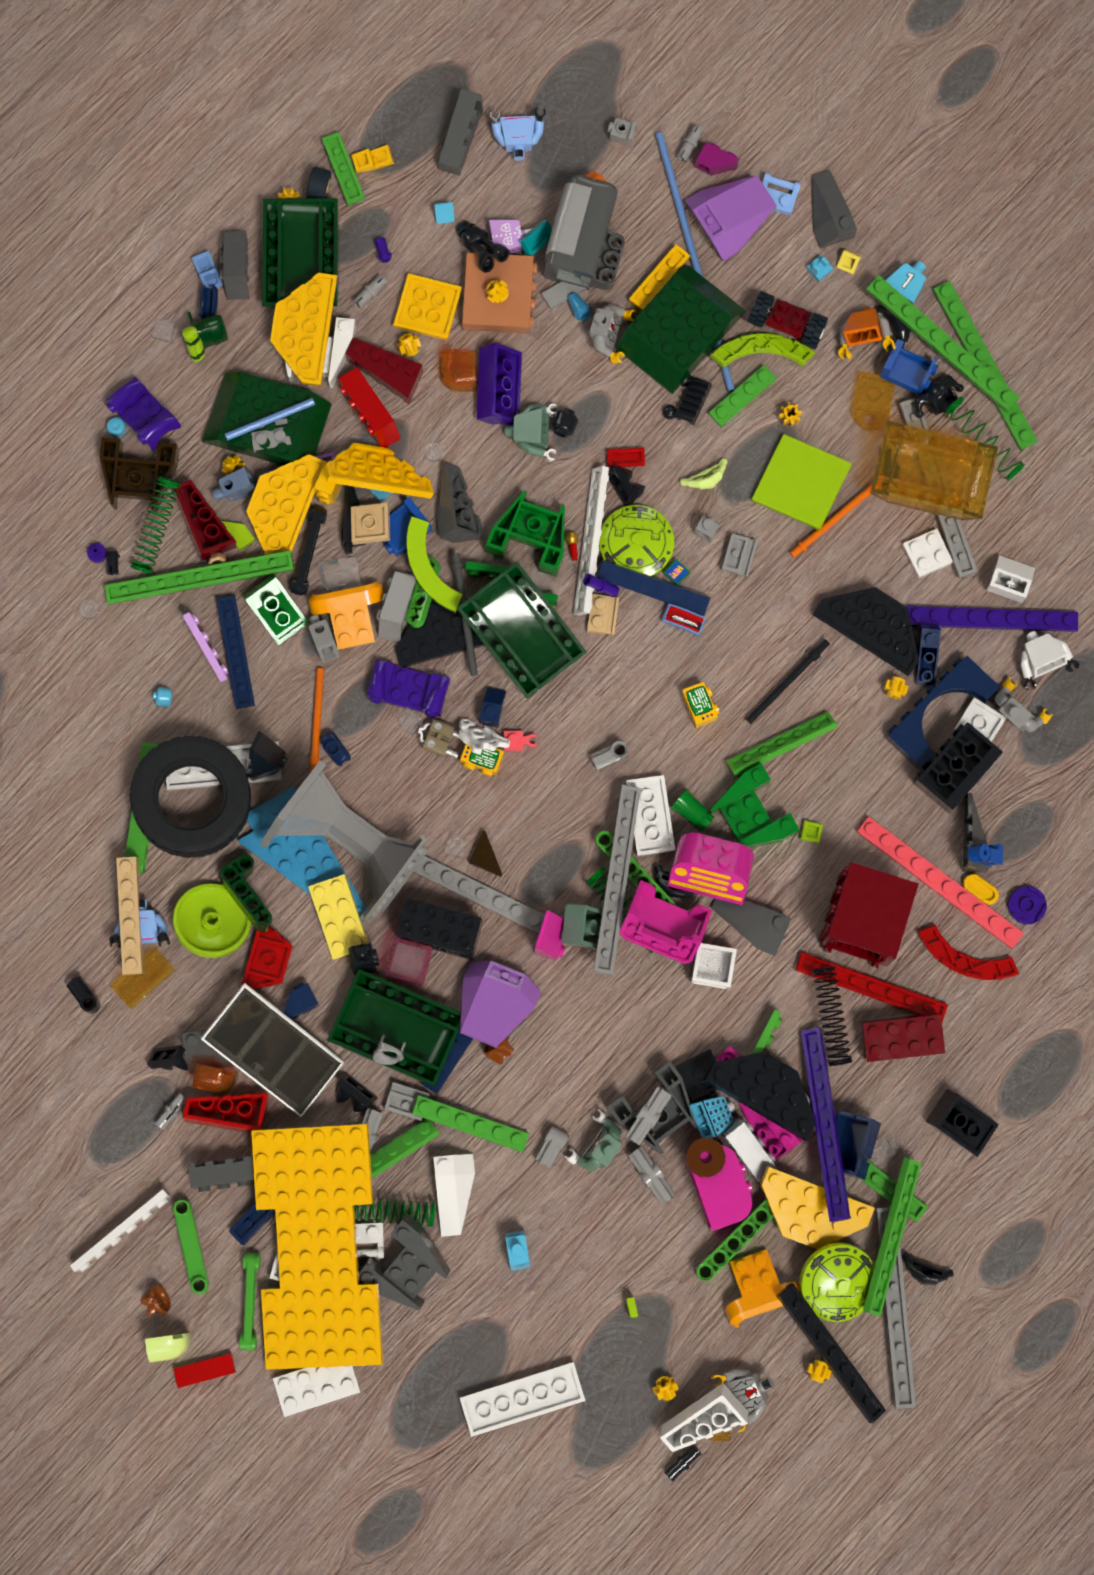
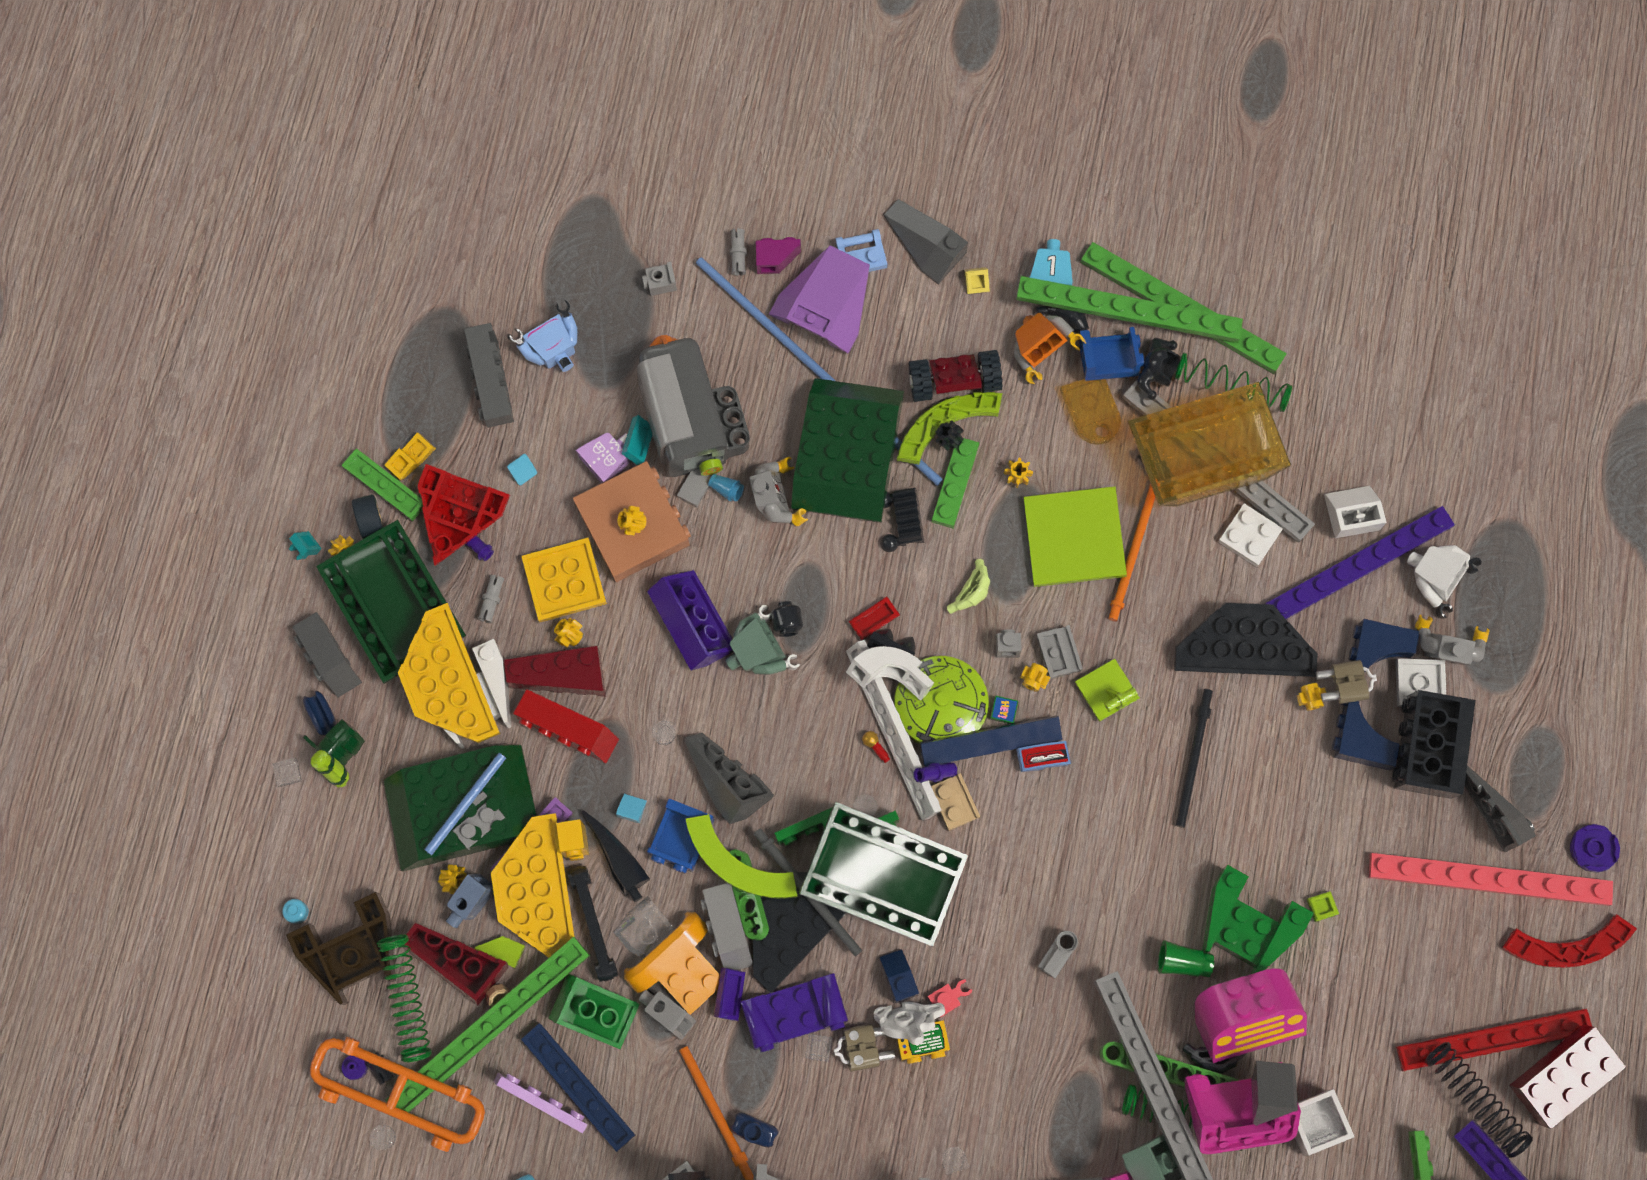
camera: 30 degrees left, 5 degrees down
dark purple piece [106,377,182,450] -> none
medium blue slope [192,250,223,289] -> none
yellow plate [324,443,434,499] -> none
tan tile [351,502,390,545] -> none
clear orange brick [439,349,476,392] -> none
black piece [456,221,510,273] -> none
dark brown tile [469,831,502,877] -> none
green wedge [486,491,565,577] -> none
white plate [626,775,675,857] -> none
yellow plate [629,244,690,311] -> none
brick [682,682,720,728] -> none
dark grey wedge [711,899,792,956] -> none
bright green plate [726,712,838,777] -> none
medium azure tile [806,255,833,282] -> none
dark red piece [819,862,919,968] -> none
dark blue slope [916,623,941,685] -> none
yellow tile [963,874,999,905] -> none
blue leg [968,844,1003,866] -> none
none -> teal tile [289,531,322,560]
none -> orange bar [310,1036,485,1152]
none -> red wedge [417,464,510,566]
none -> lime tile [699,459,723,476]
none -> dark purple tile [714,968,746,1021]
none -> white arch [846,646,934,701]
none -> black gear [935,421,964,451]
none -> yellow gear [1020,663,1050,692]
none -> lime plate [1075,659,1140,722]
none -> dark grey slope [1251,1061,1298,1126]
none -> dark tan piece [1316,660,1377,704]

